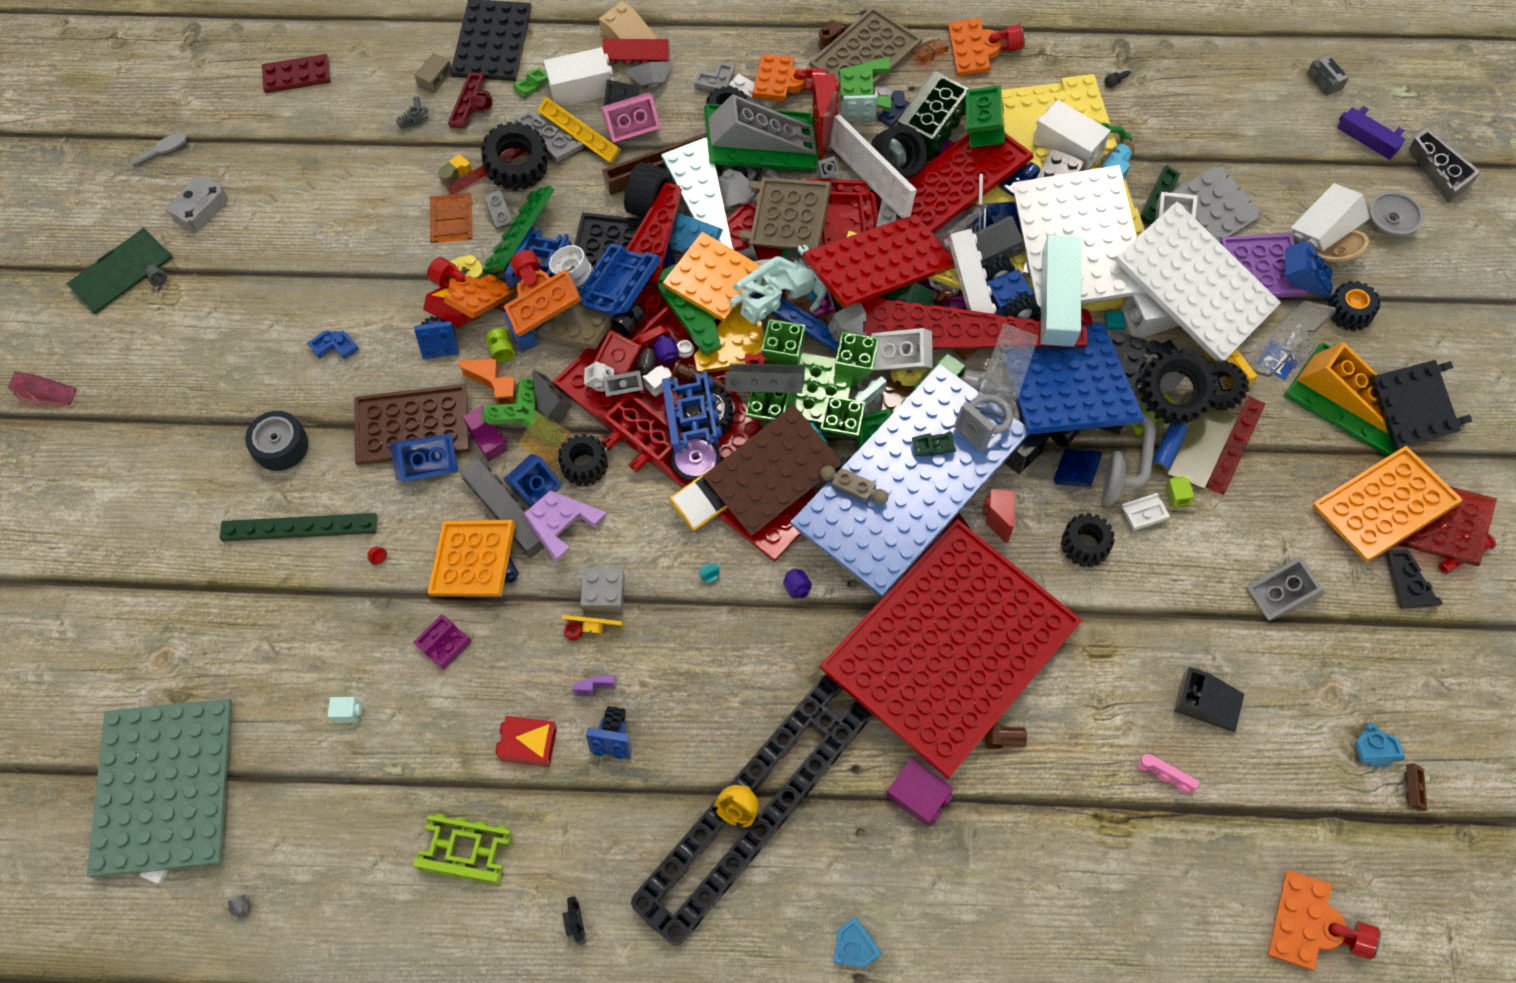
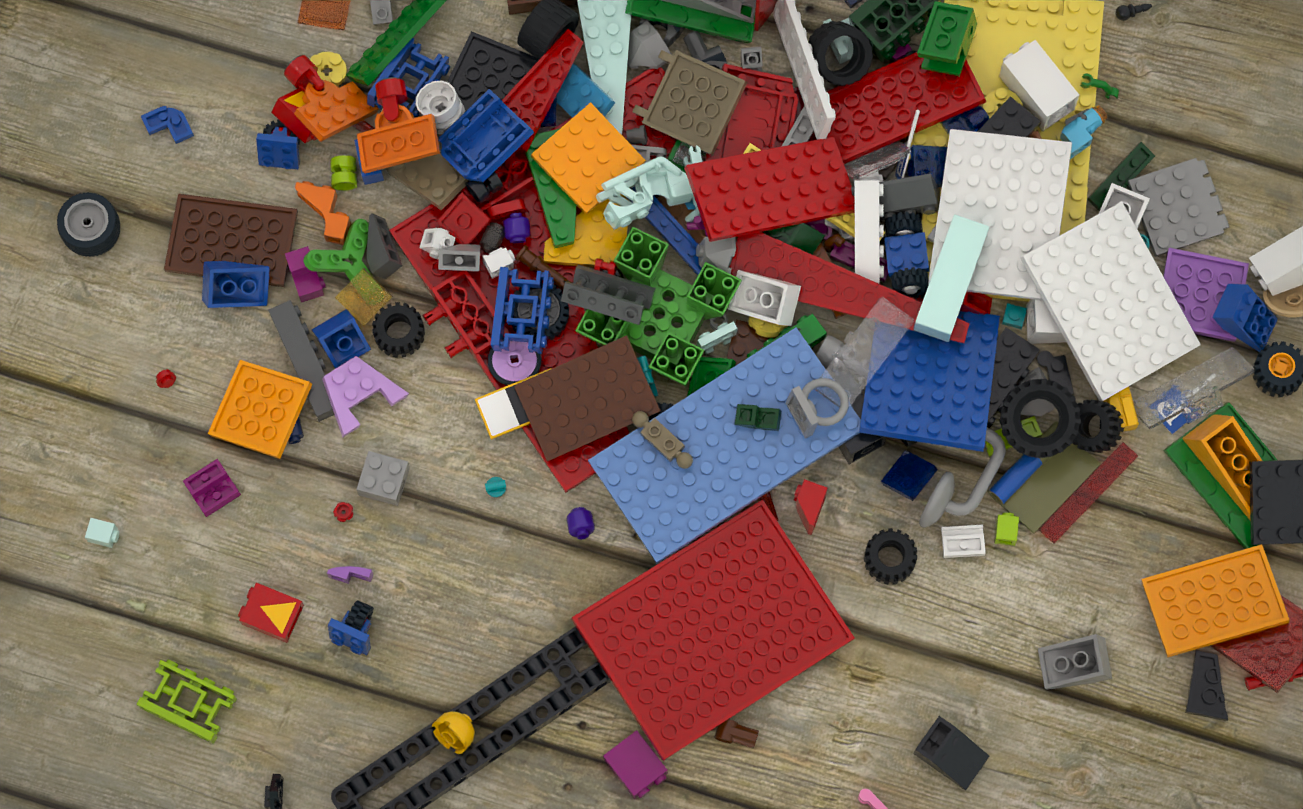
camera: 15 degrees right, 10 degrees up
dark green plate [220,513,378,542] -> none
yellow piece [562,615,625,634] -> none
white plate [677,340,694,358] -> none

